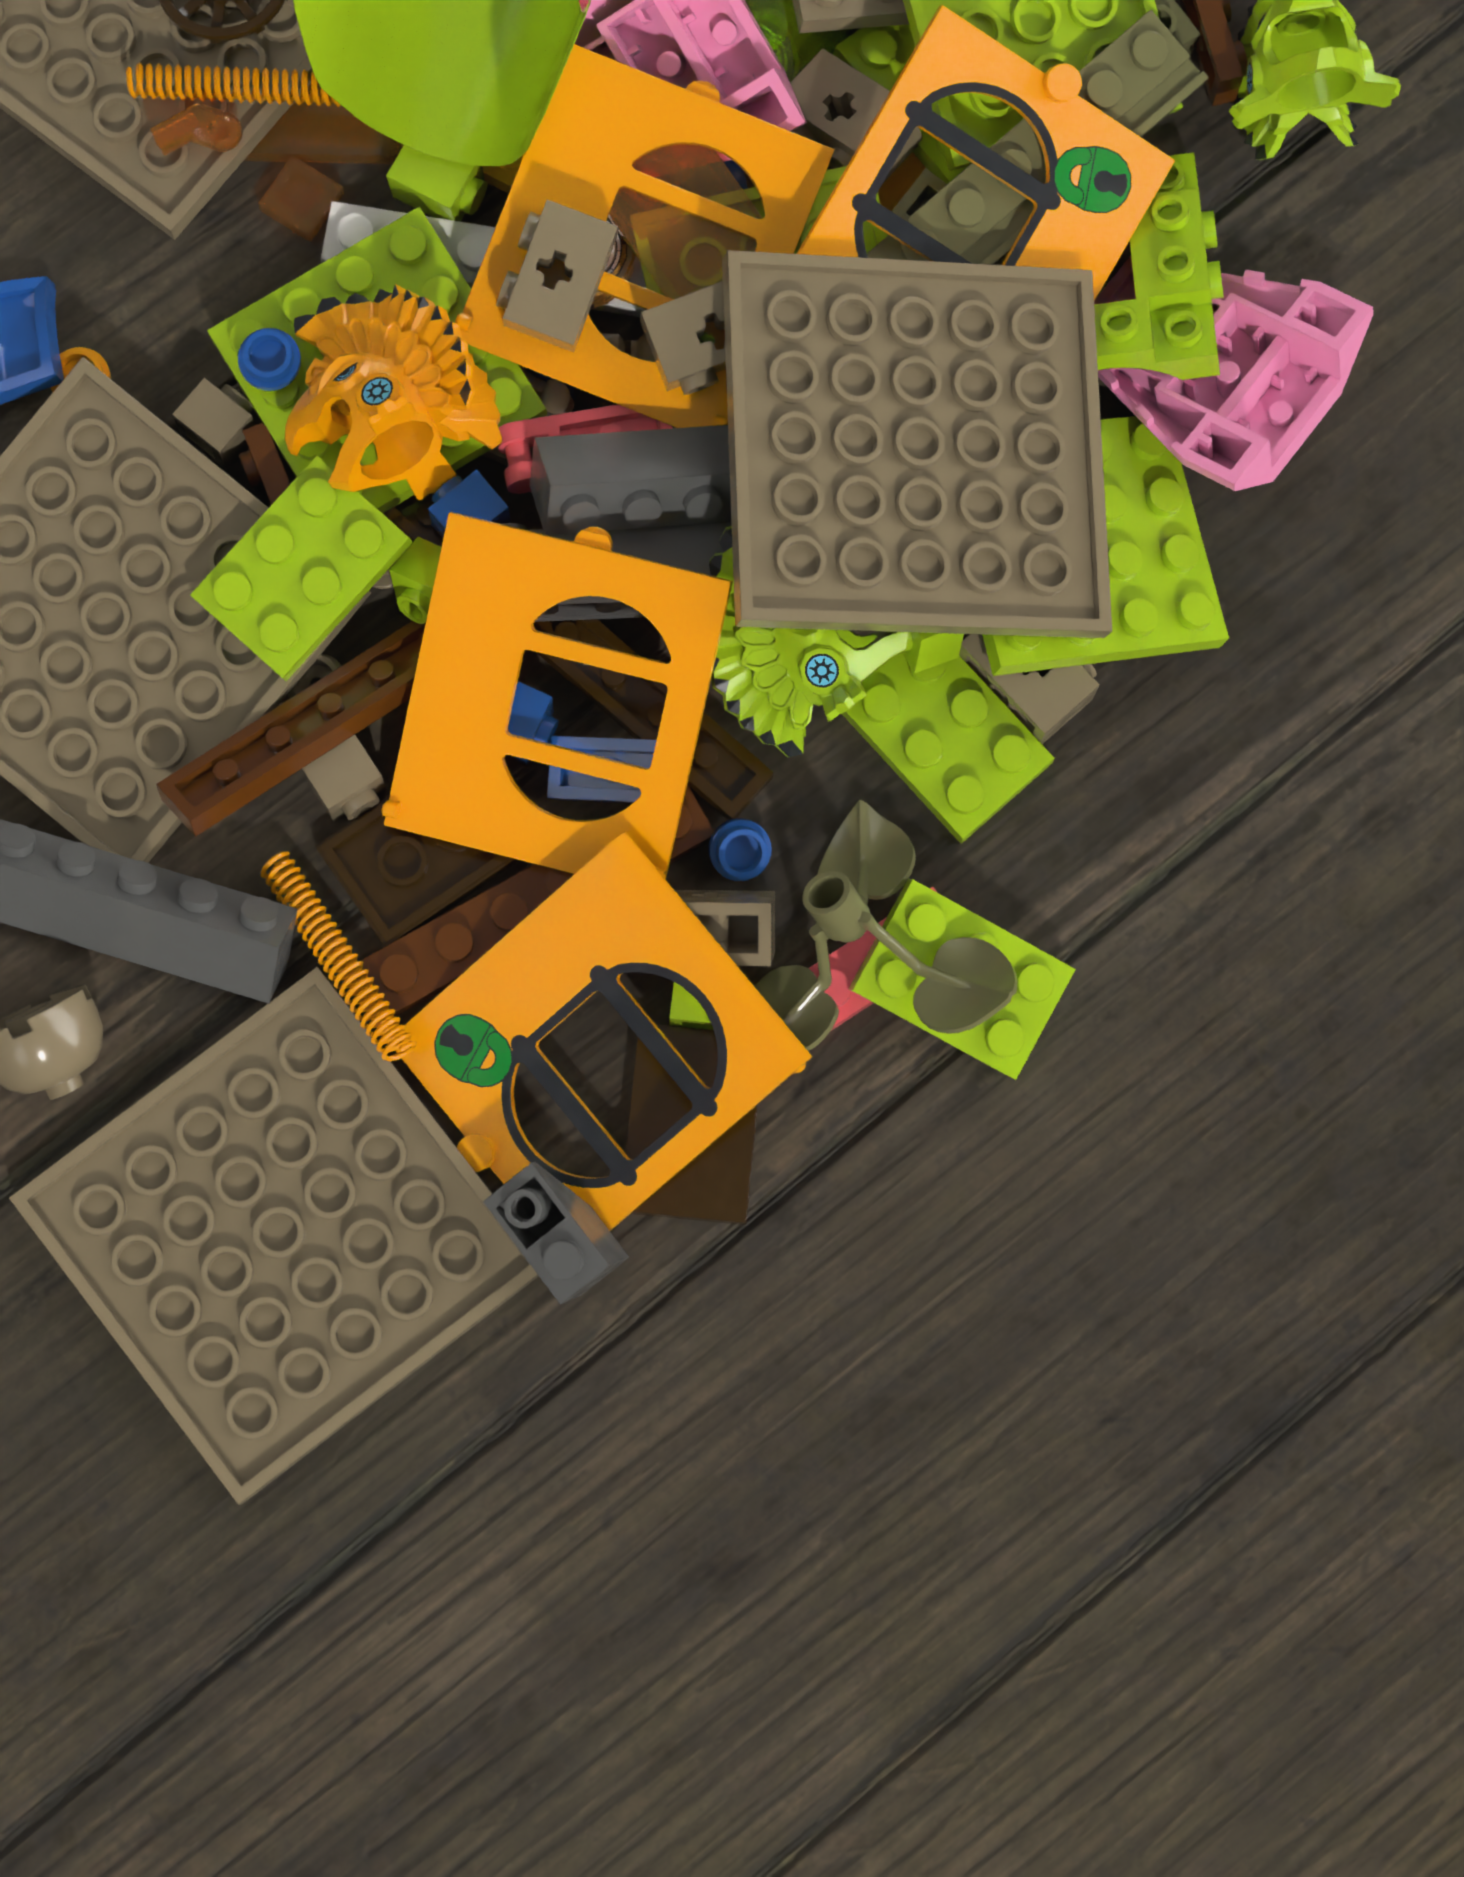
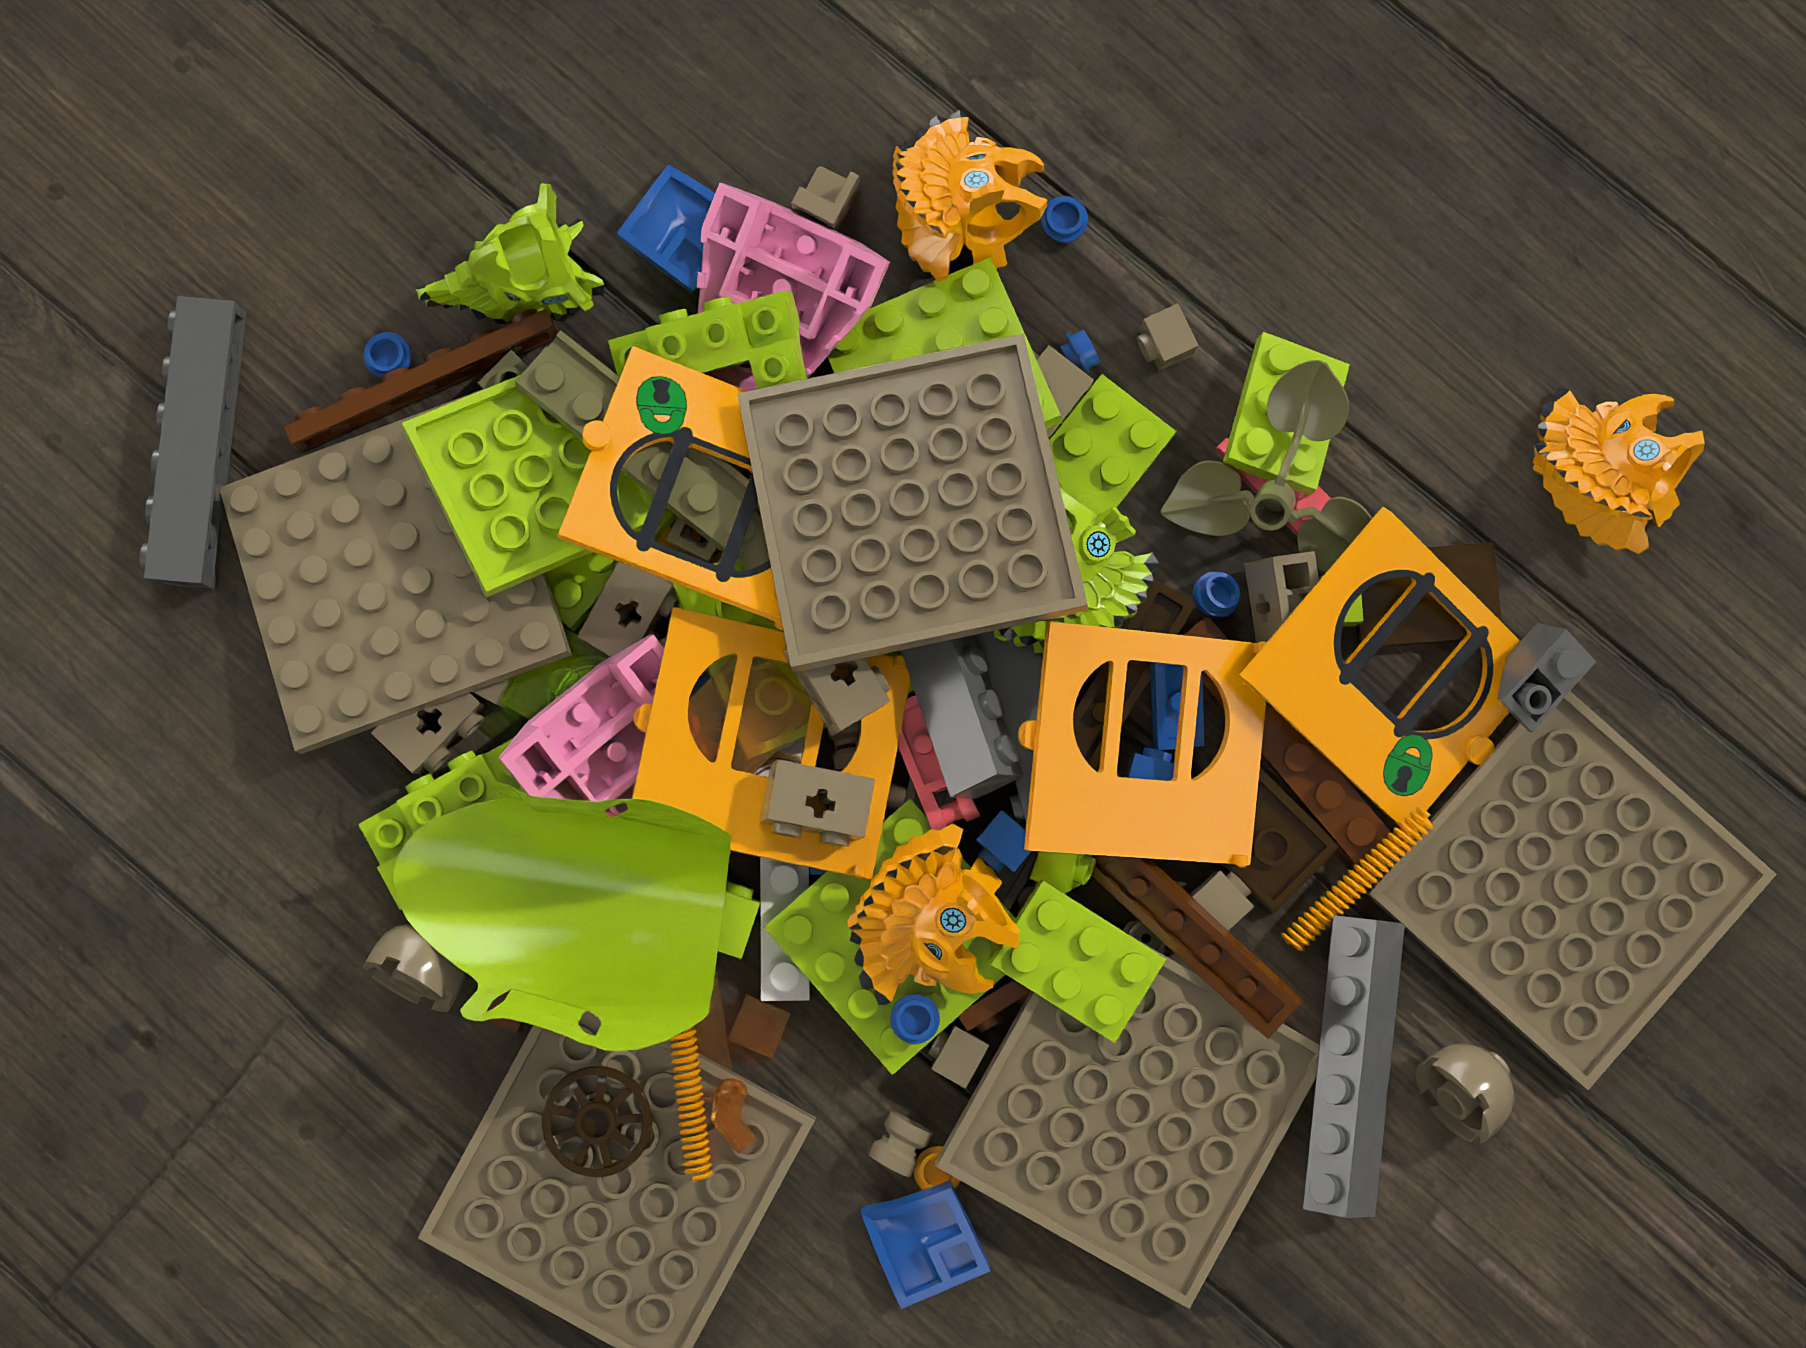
camera: 95 degrees left, 5 degrees up
none -> blue plate [615,165,715,294]
none -> dark tan panel [791,166,860,231]
none -> dark tan wheel [868,1111,933,1178]
none -> light orange piece [892,110,1047,282]
none -> blue plate [1041,196,1088,244]
none -> blue plate [1060,329,1100,374]
none -> dark tan plate [1137,303,1199,371]
none -> light orange piece [1533,387,1705,555]

